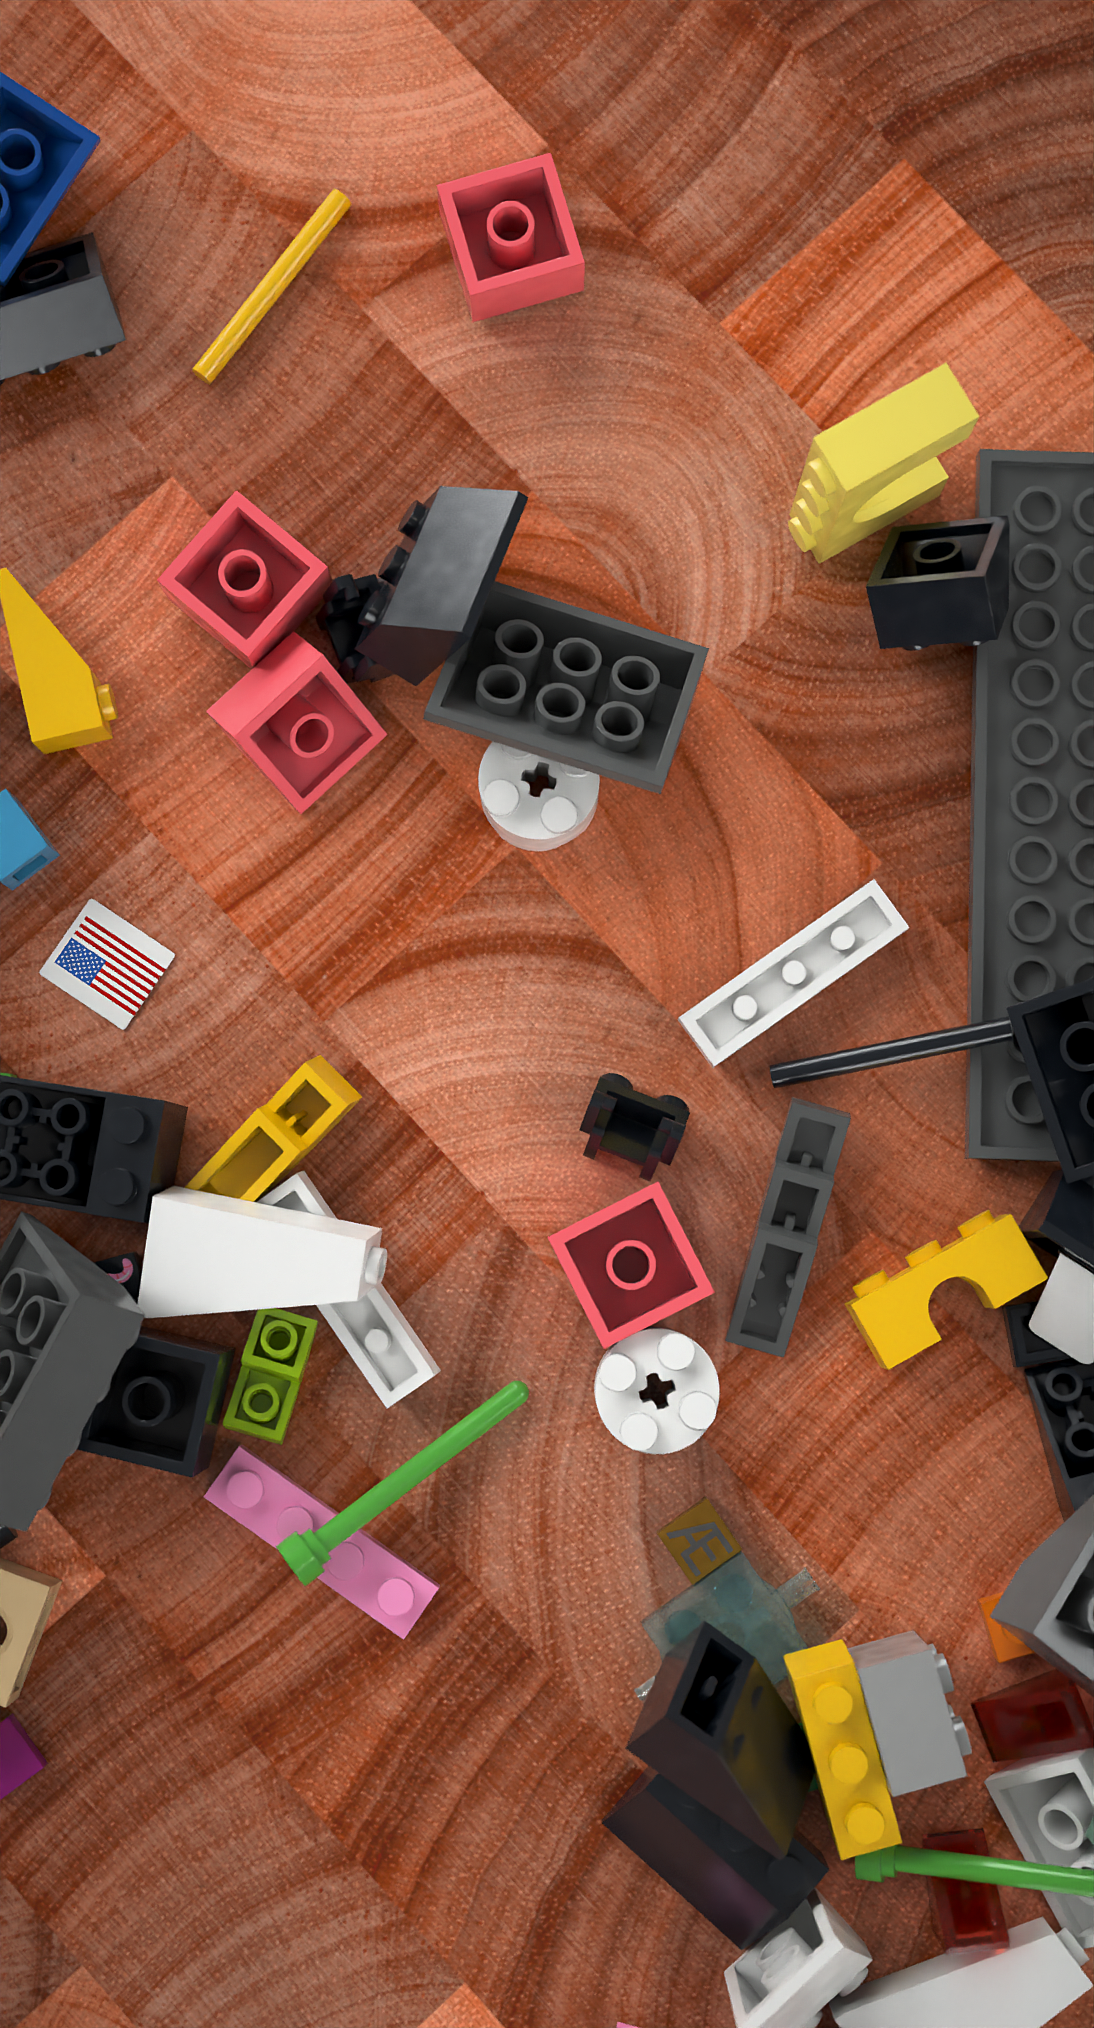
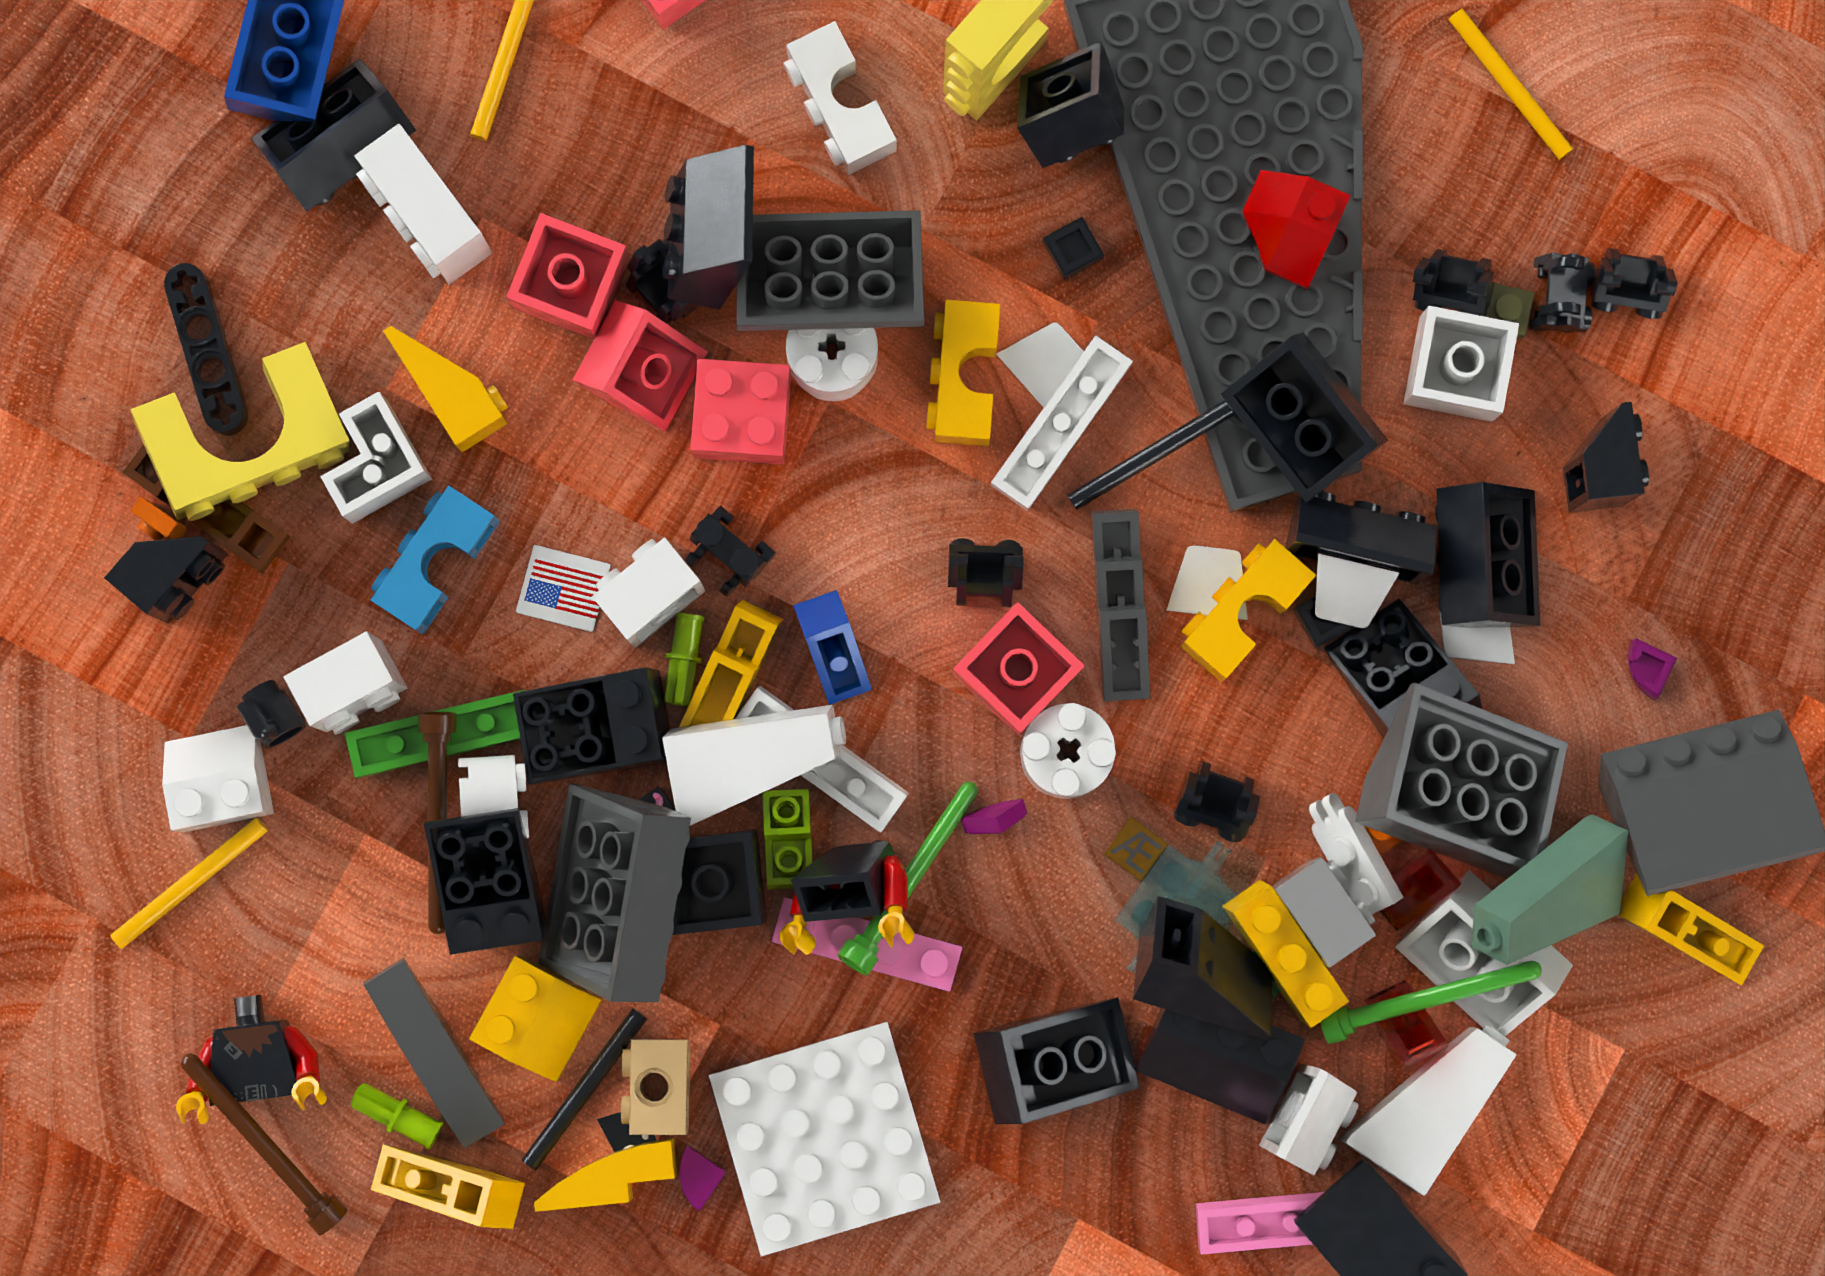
camera: 25 degrees left, 0 degrees up
none -> white brick [354,124,493,285]
none -> white brick [592,537,705,648]
none -> lime axle [664,613,705,706]
none -> black piece [685,505,776,597]
none -> coral brick [690,359,791,465]
none -> white plate [709,1022,940,1256]
none -> black torso [779,840,914,955]
none -> white arch [783,21,897,175]
none -> blue slope [793,590,872,705]
none -> yellow arch [926,300,1000,447]
none -> magenta tile [961,799,1028,834]
none -> black slope [974,998,1139,1124]
none -> white sticker [996,322,1084,408]
none -> black tile [1042,217,1104,280]
none -> white sticker [1166,546,1248,620]
none -> black piece [1174,761,1260,842]
none -> white hinge [1309,793,1404,914]

